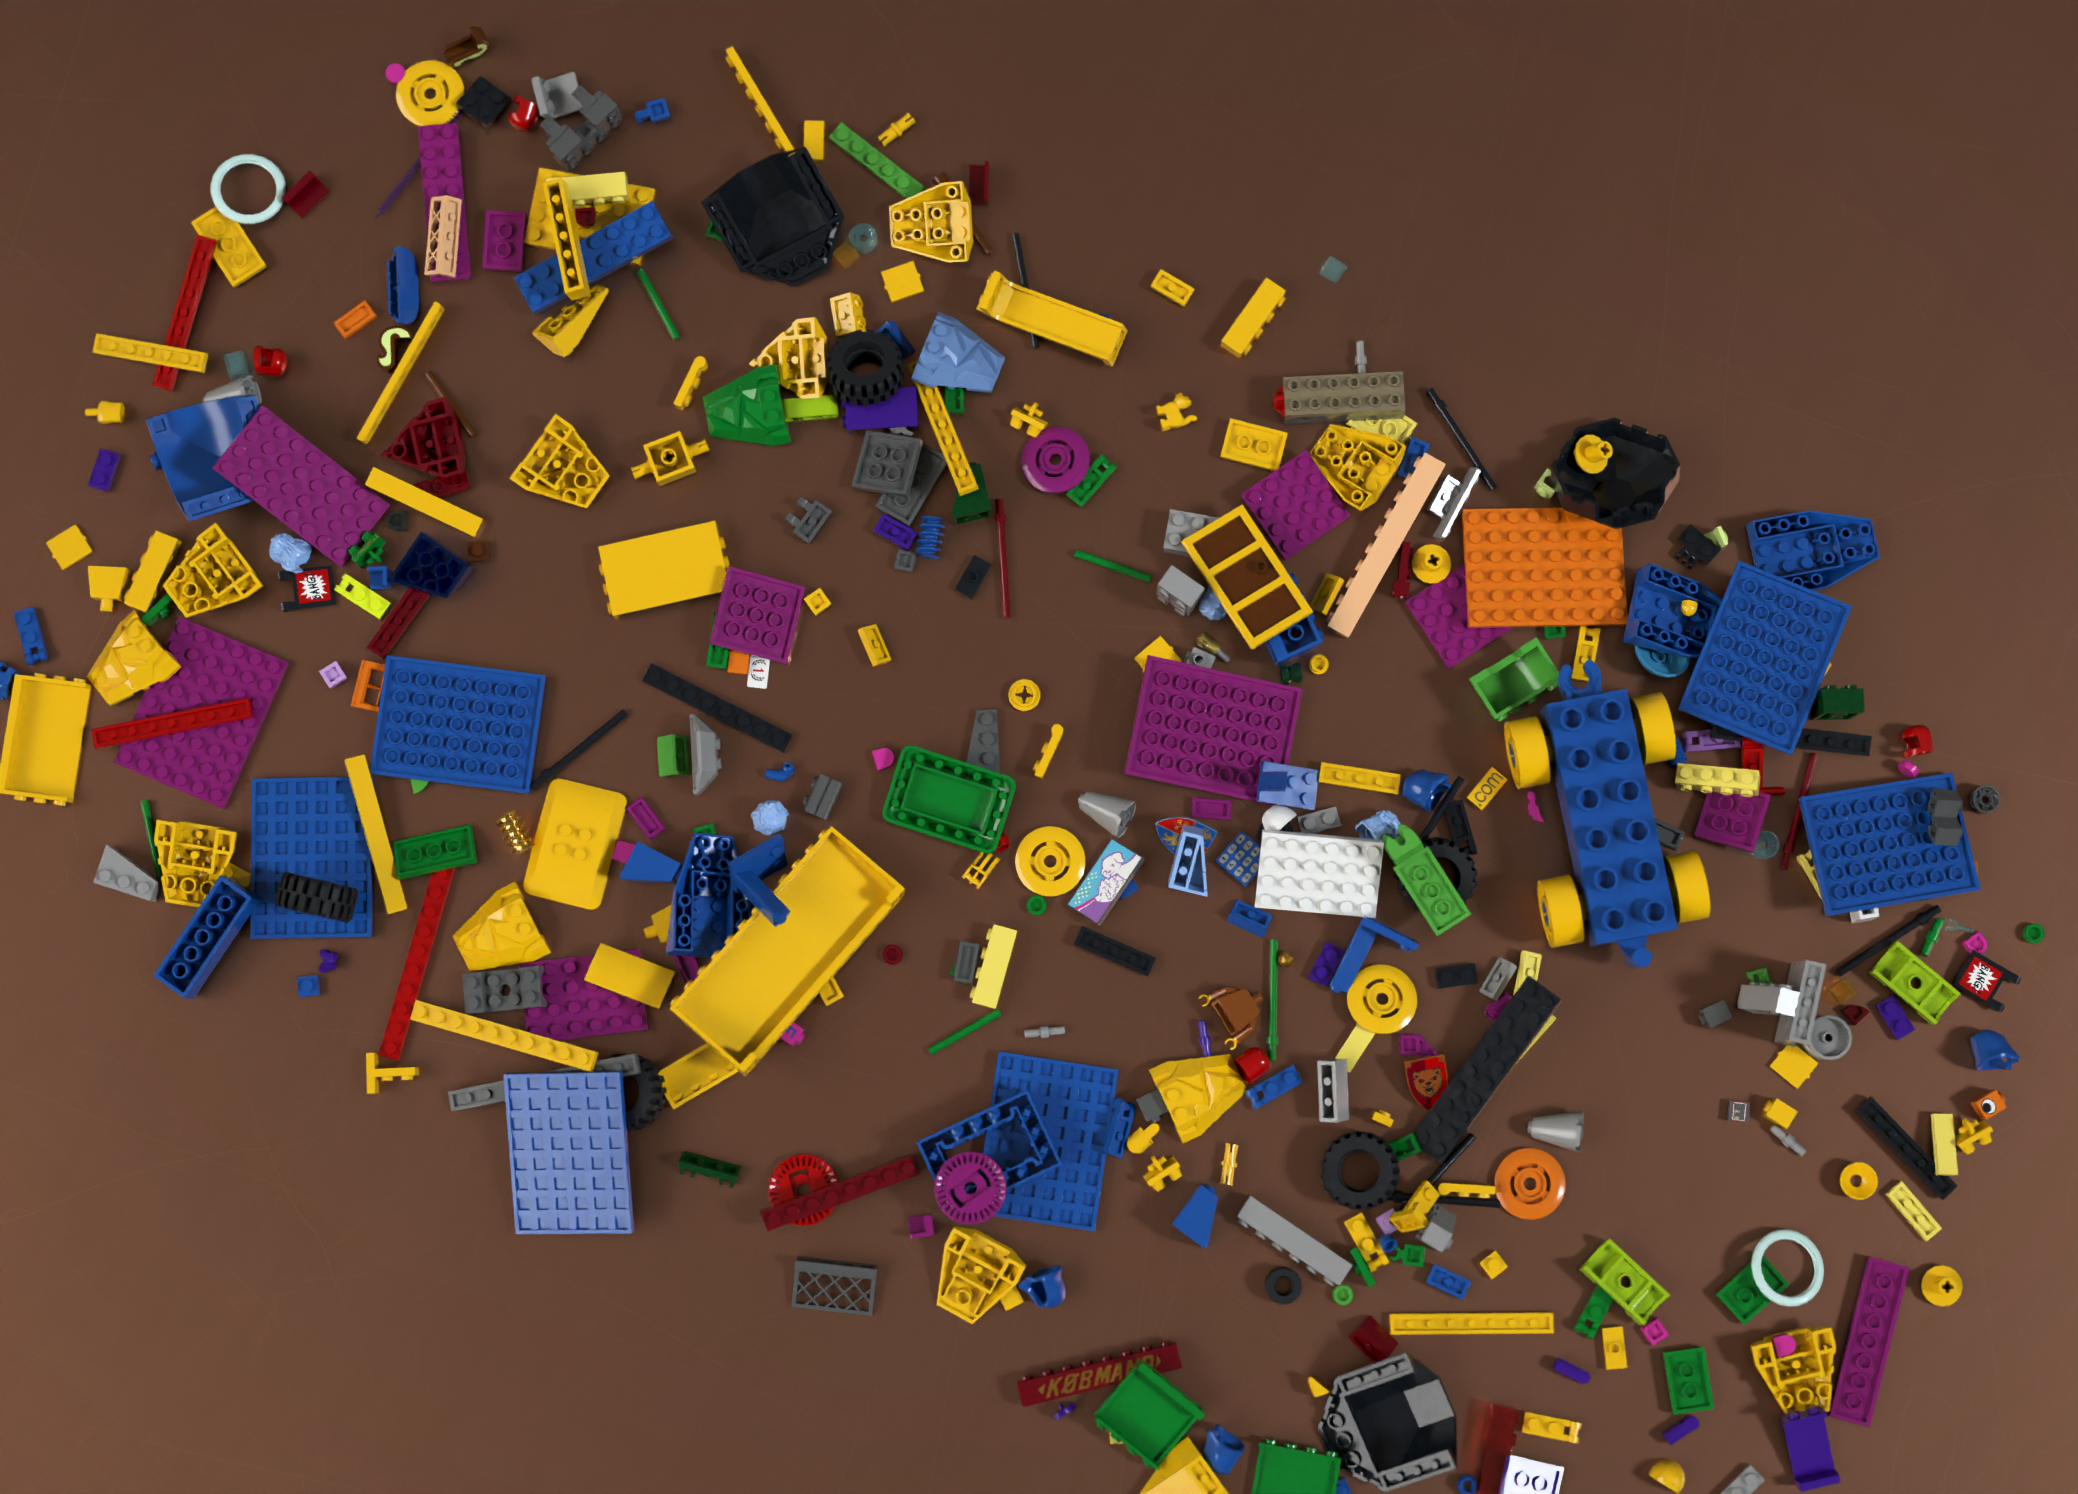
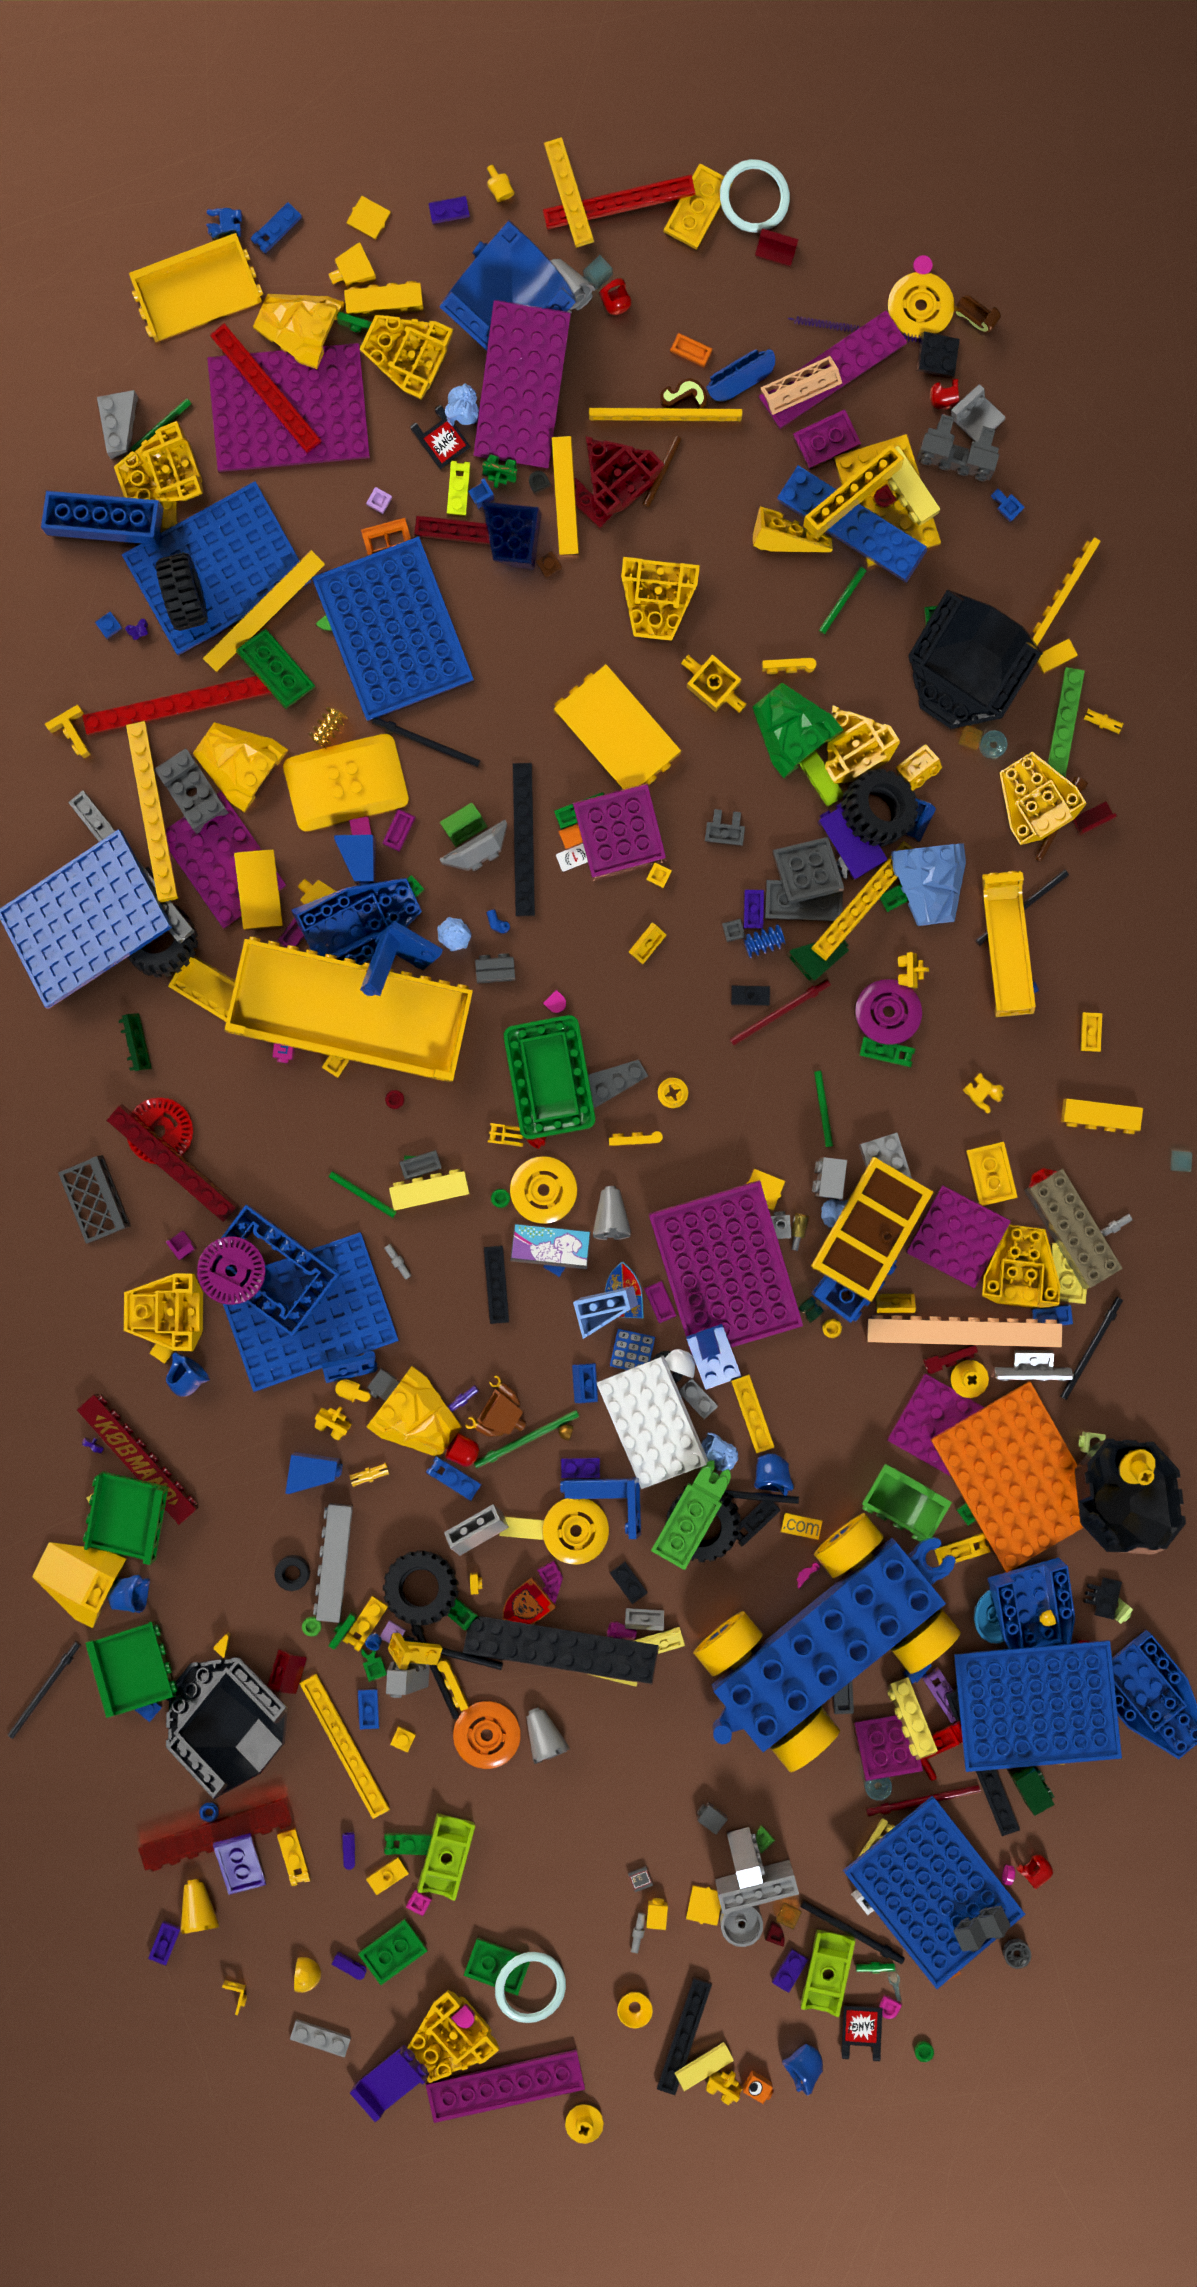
camera: 55 degrees right, 5 degrees up
yellow piece [881,261,924,303] -> none
light yellow tile [1885,1181,1942,1241] -> none

